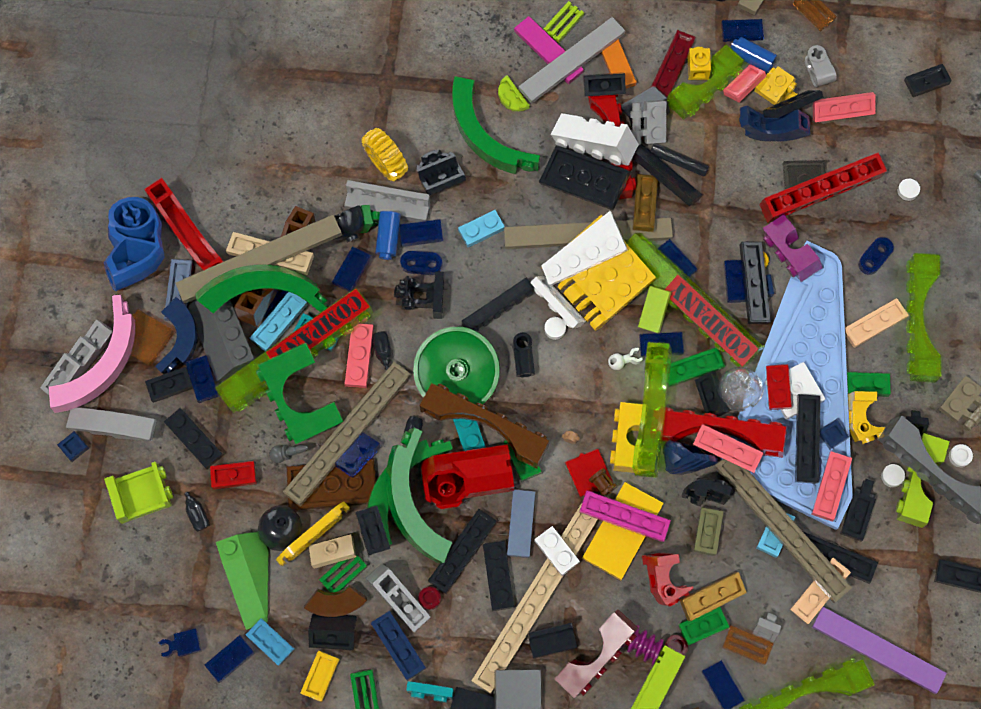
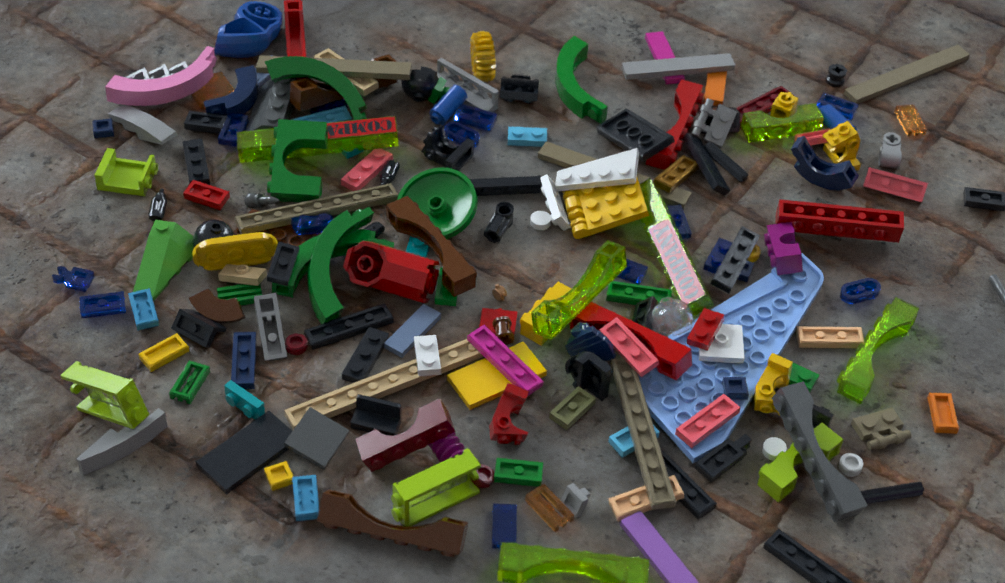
camera: 25 degrees right, 25 degrees down
clear blue plate [332,246,371,292] -> none
lime tile [498,75,530,111] -> none
lime tile [543,1,584,43] -> none
white wedge [551,113,639,166] -> none
black slope [583,72,626,97] -> none
white arm [608,348,643,370] -> none
lime tile [638,286,672,333] -> none
pearl gold tile [679,572,747,621] -> none
black tile [763,90,824,118] -> none
black tile [795,394,820,484] -> none
white tile [897,179,920,201] -> none

